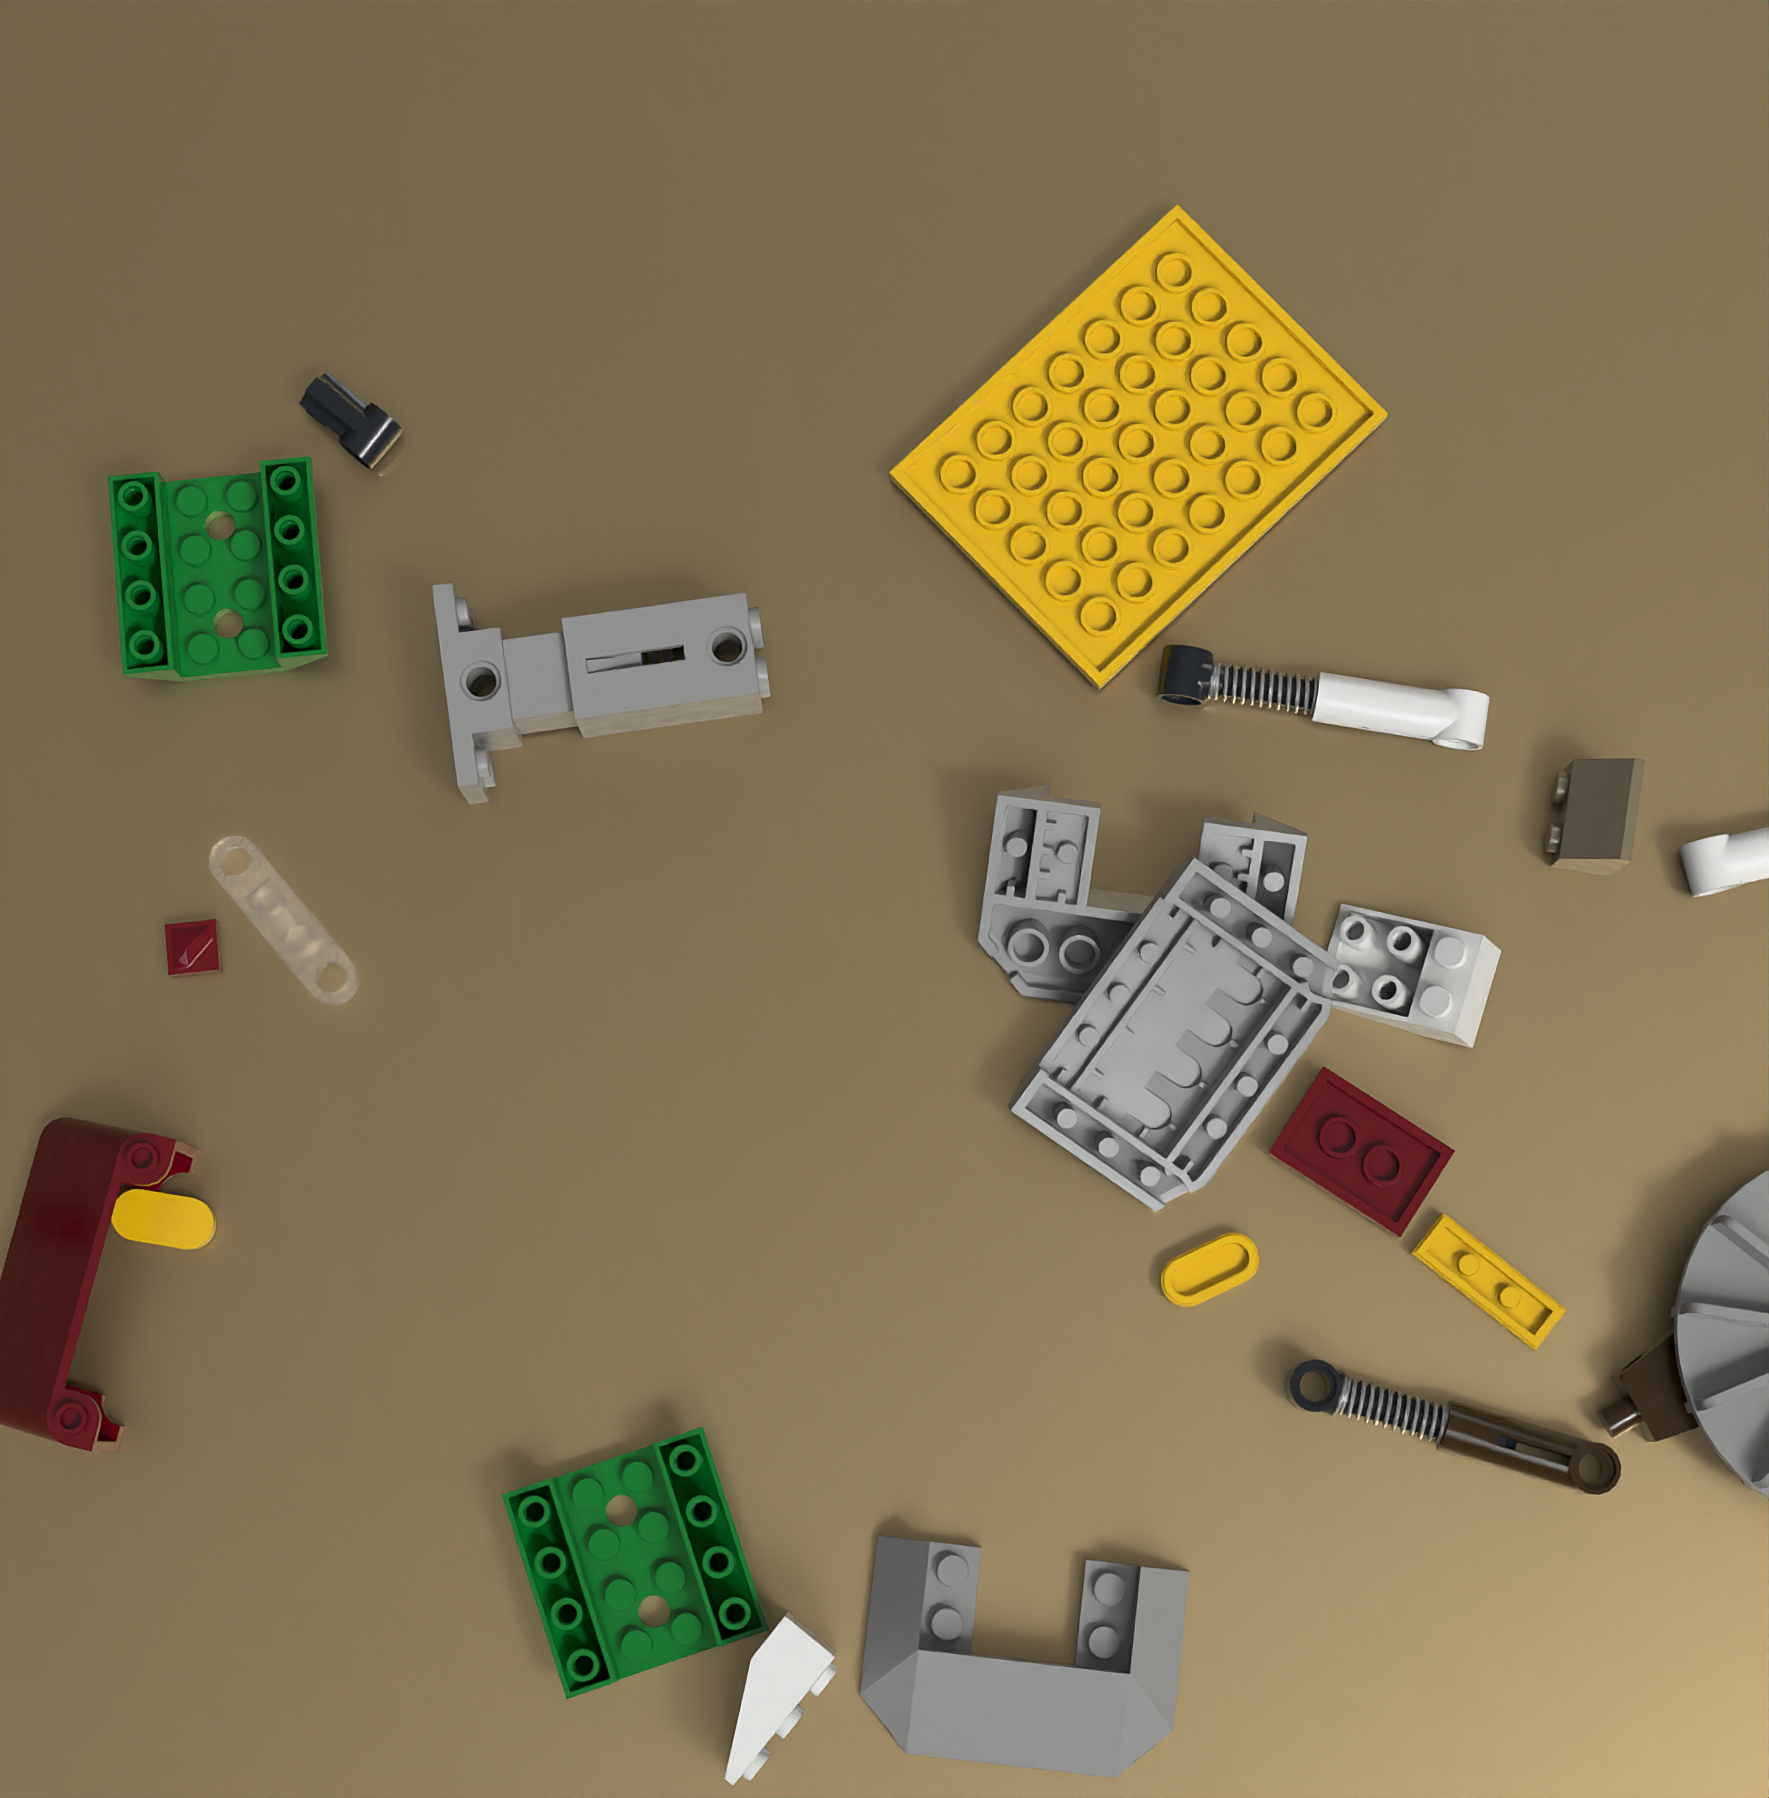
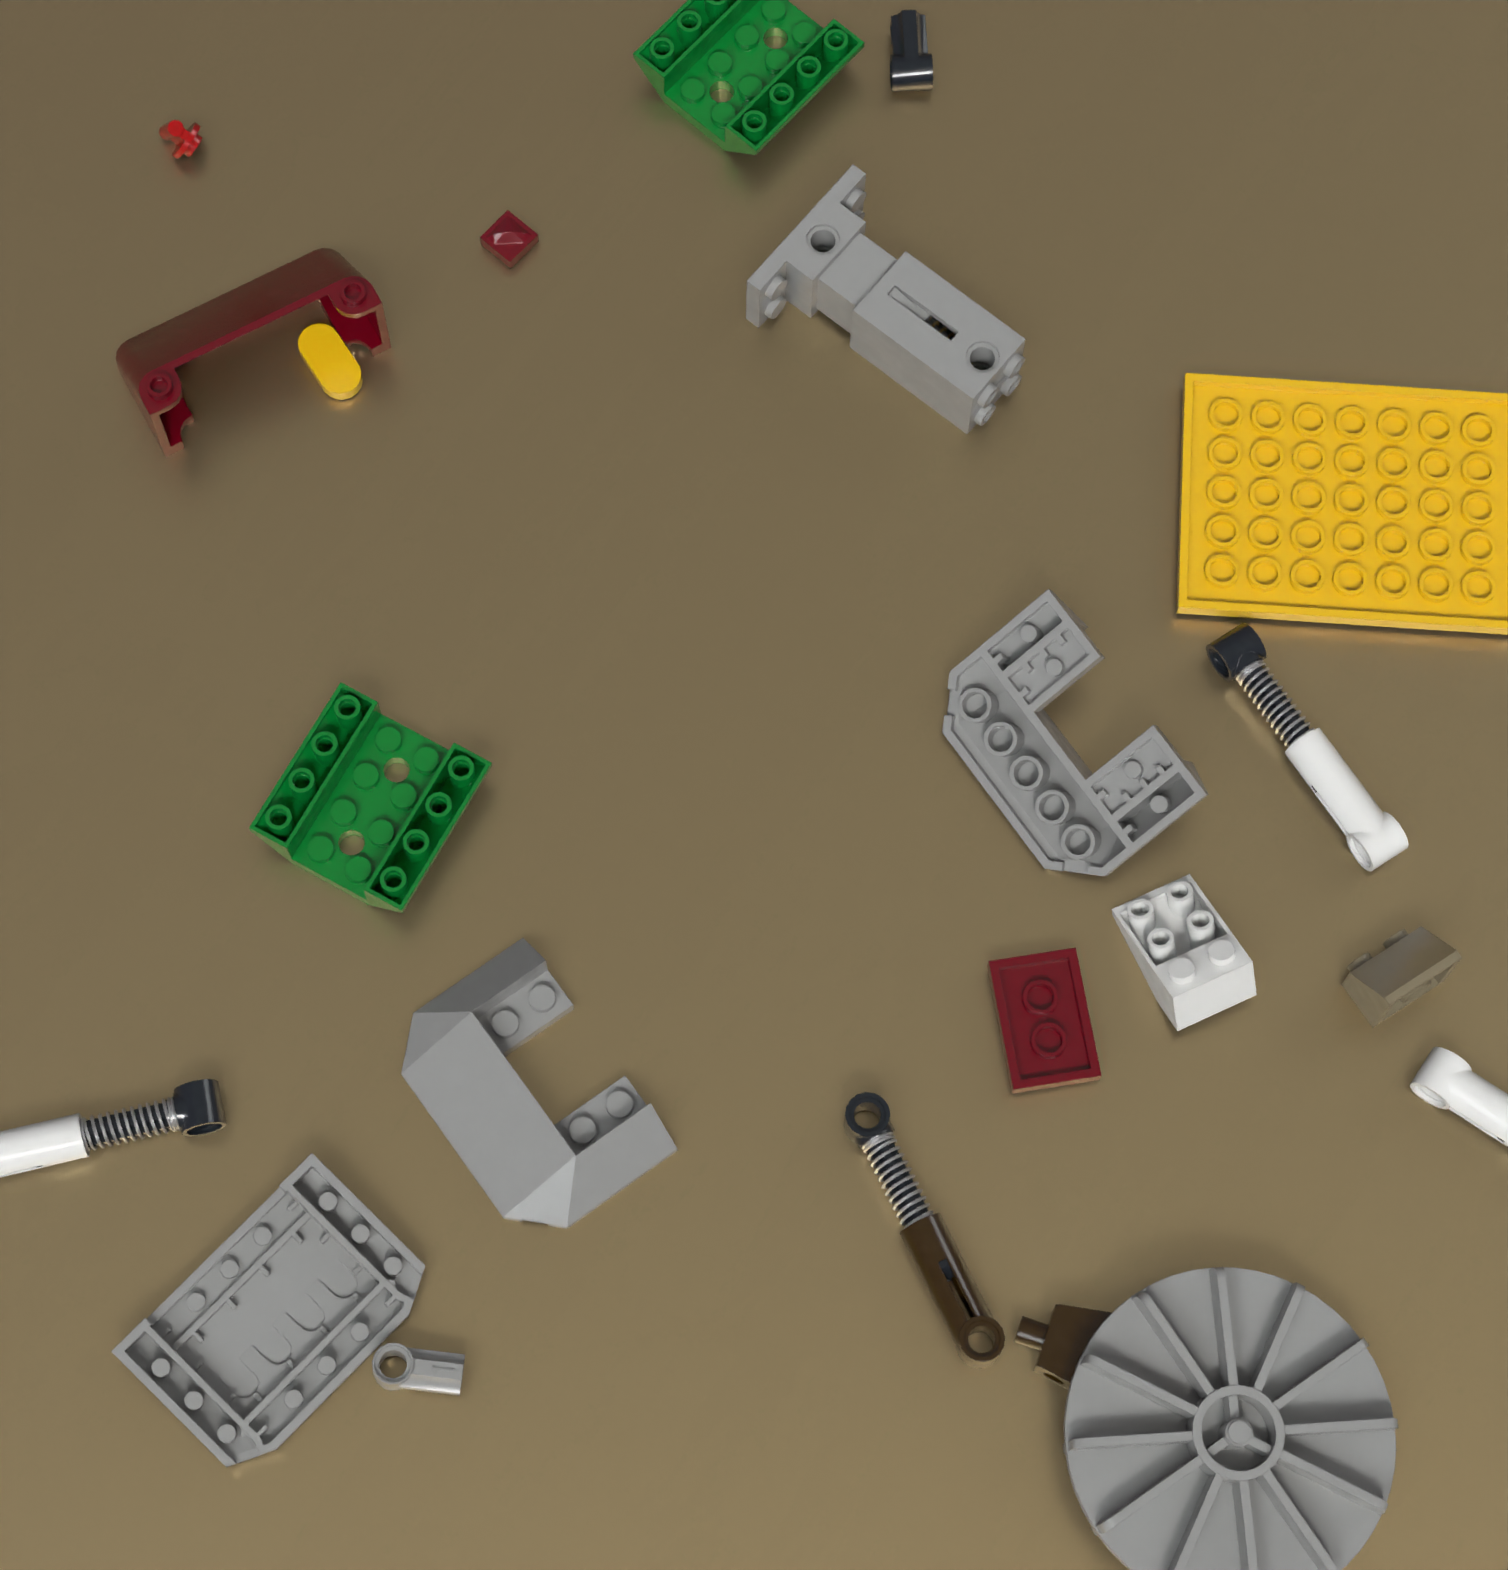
camera: 45 degrees right, 10 degrees down
clear plate [209,836,359,1005] -> none
white slope [725,1612,838,1785] -> none
light grey slope [1008,855,1339,1211] -> none
yellow tile [1160,1233,1259,1307] -> none
yellow tile [1410,1212,1567,1351] -> none

